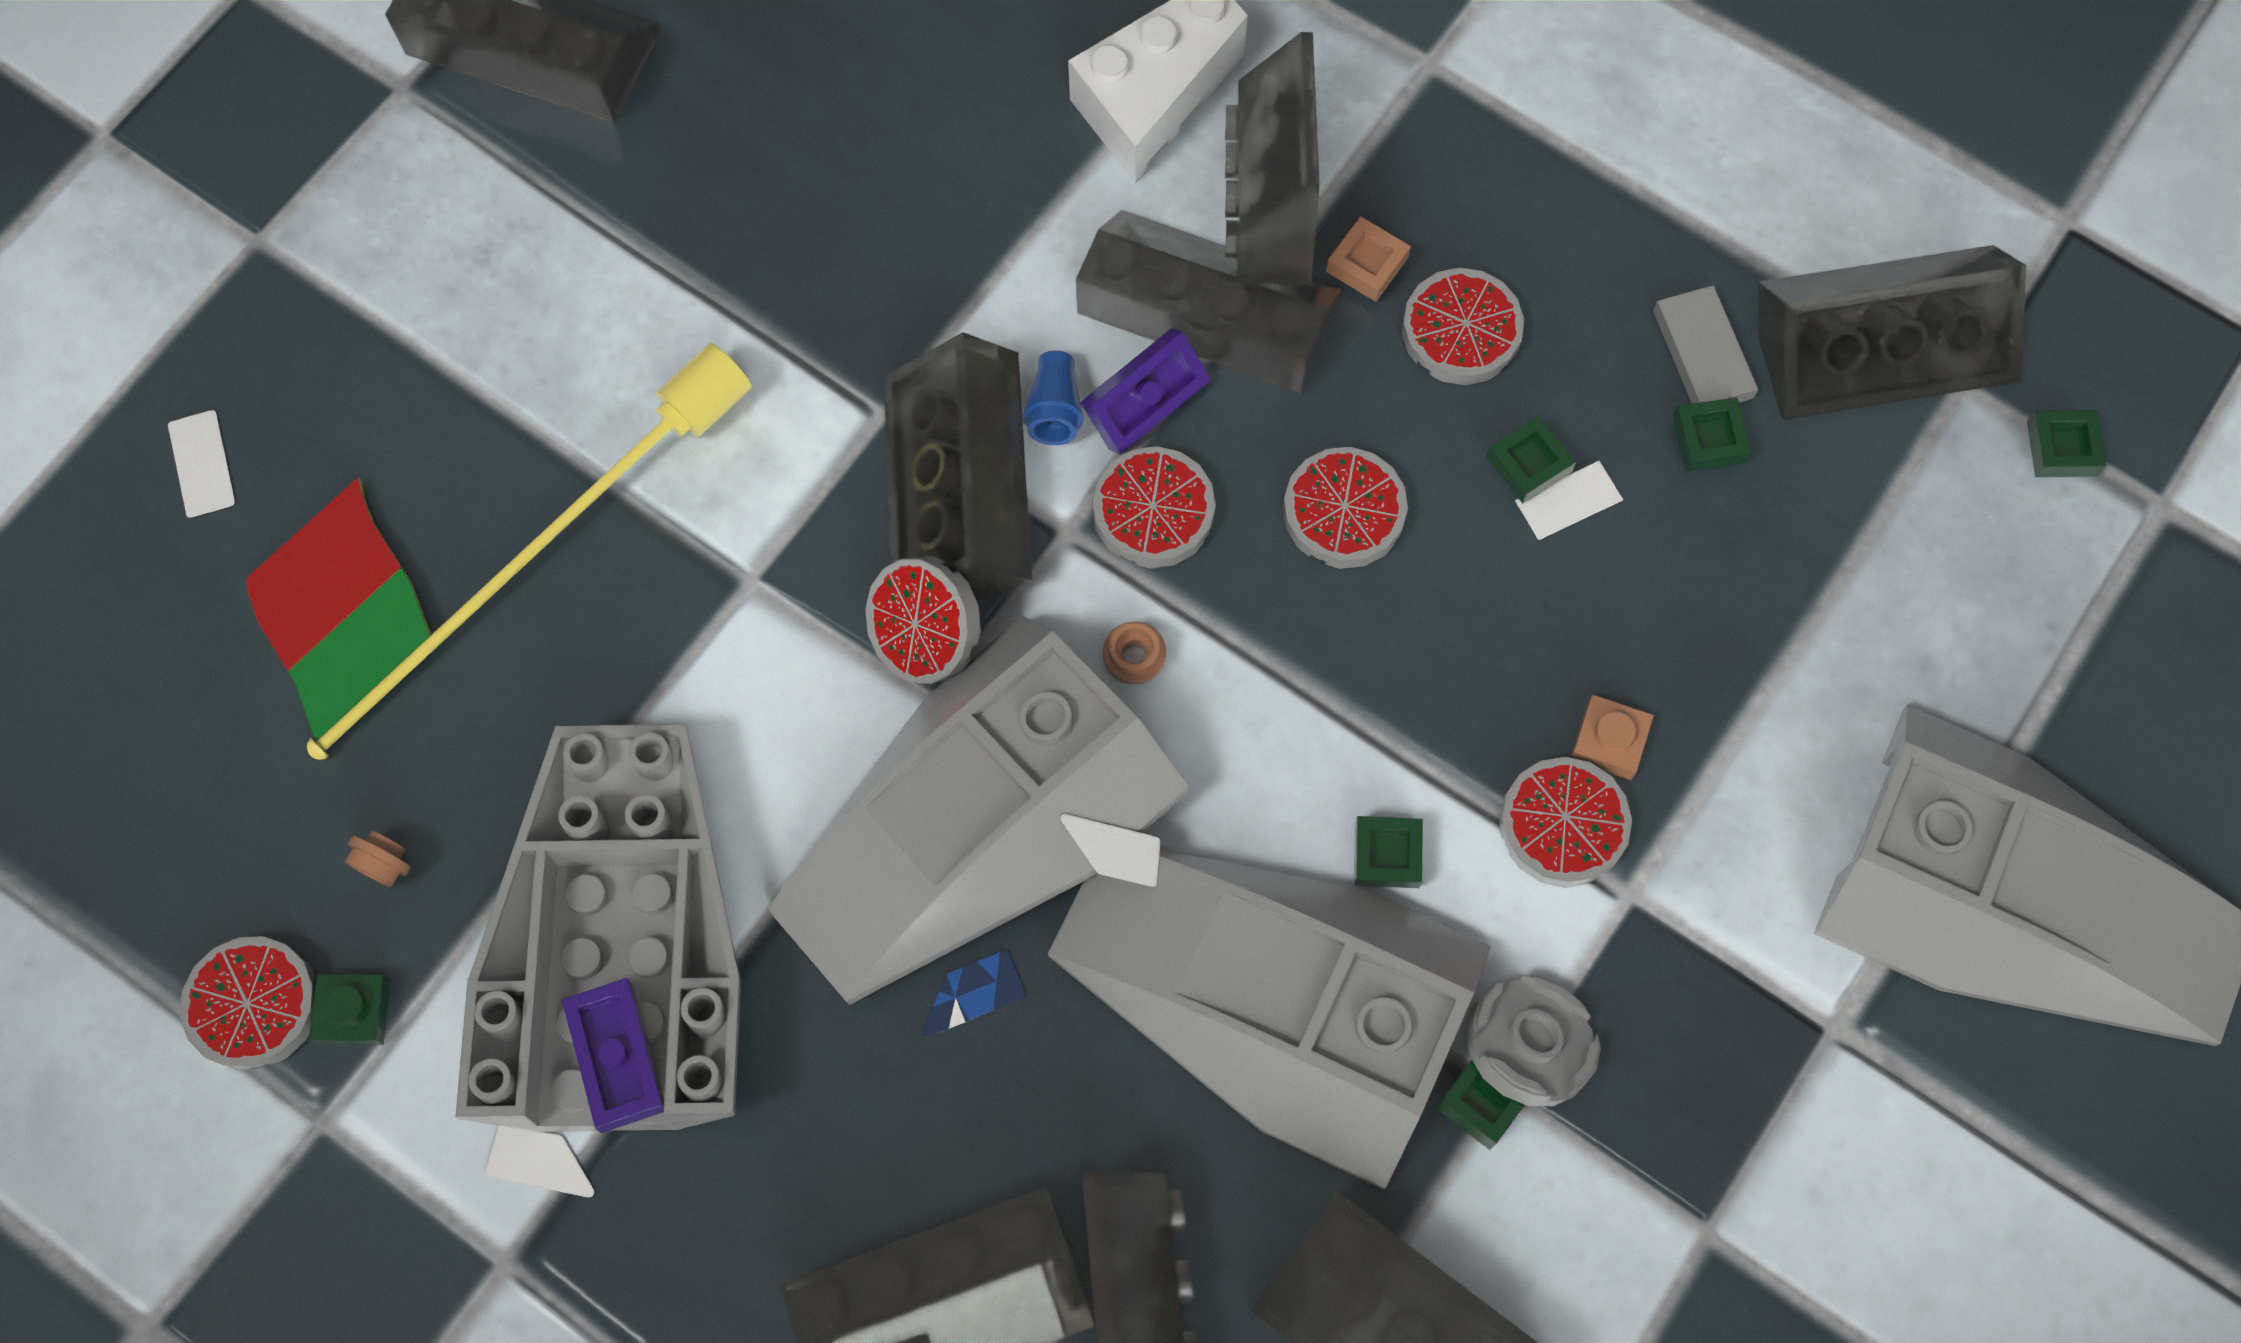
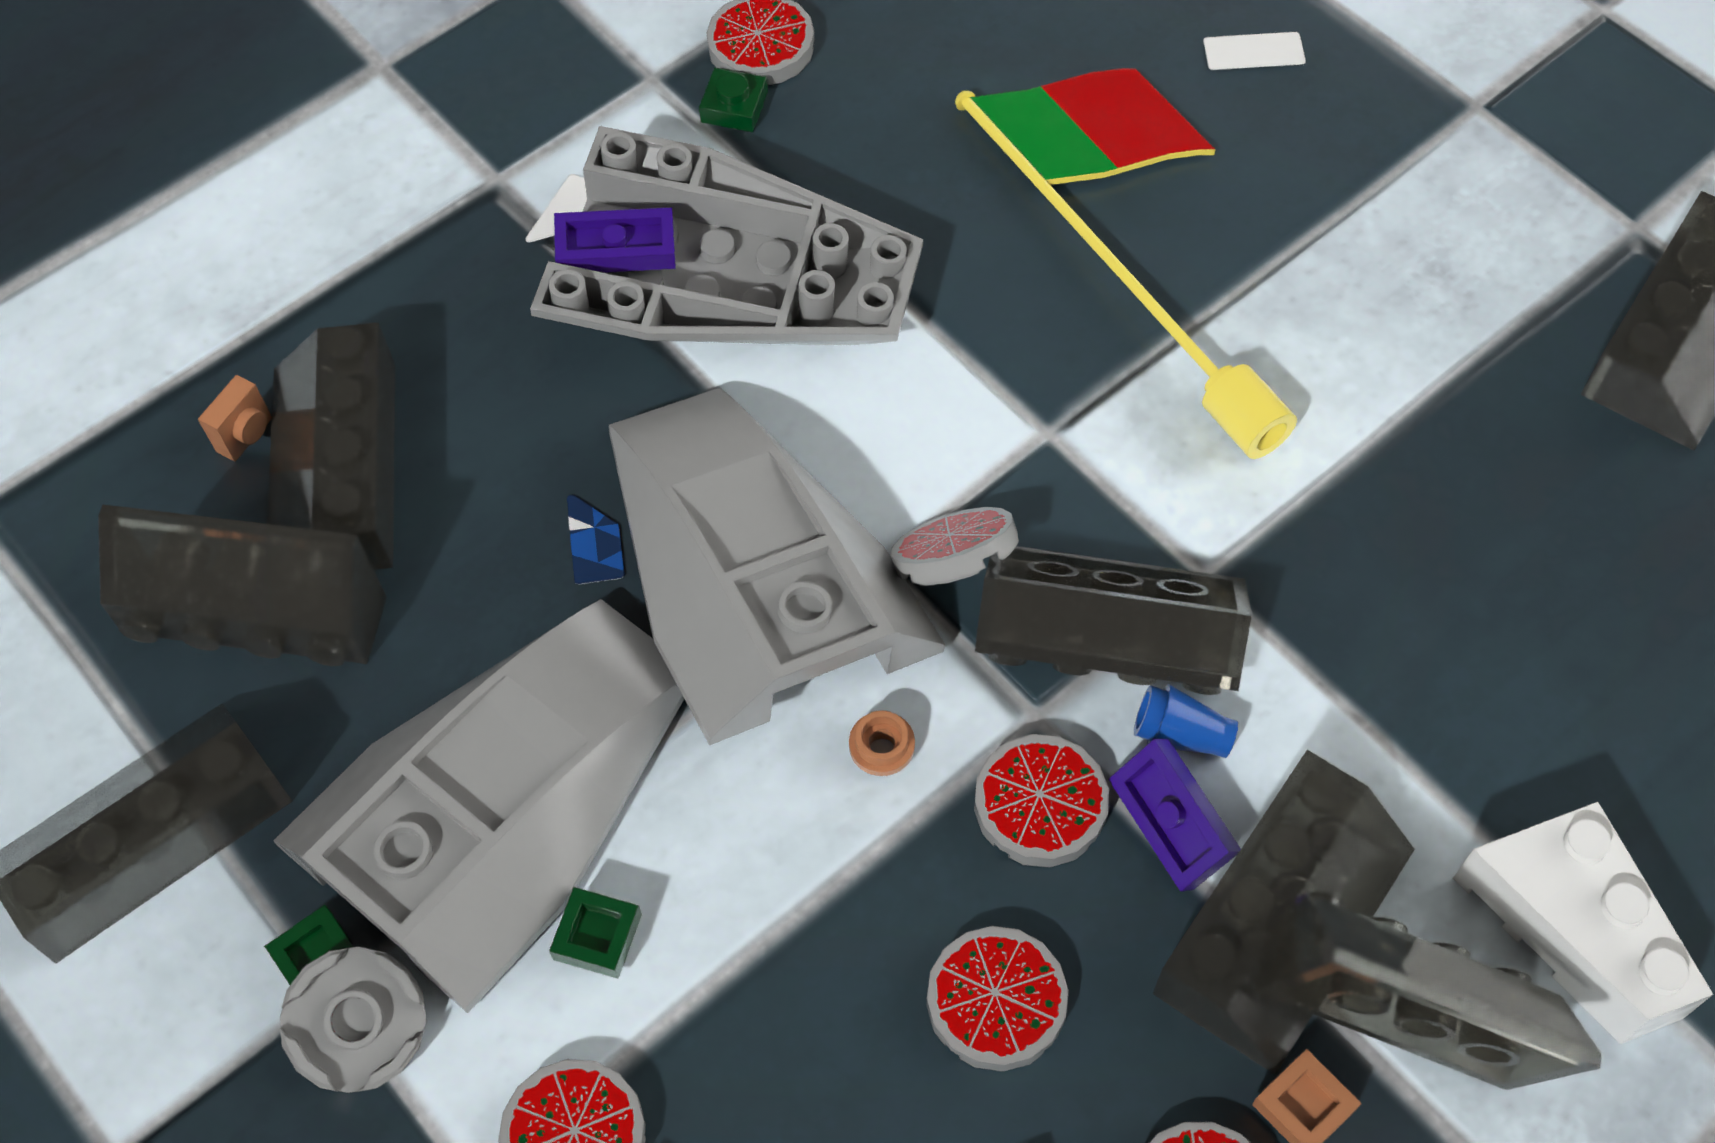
camera: 105 degrees right, 10 degrees down
nougat plate [344,831,411,887] -> none
white sticker [1060,814,1160,887] -> none

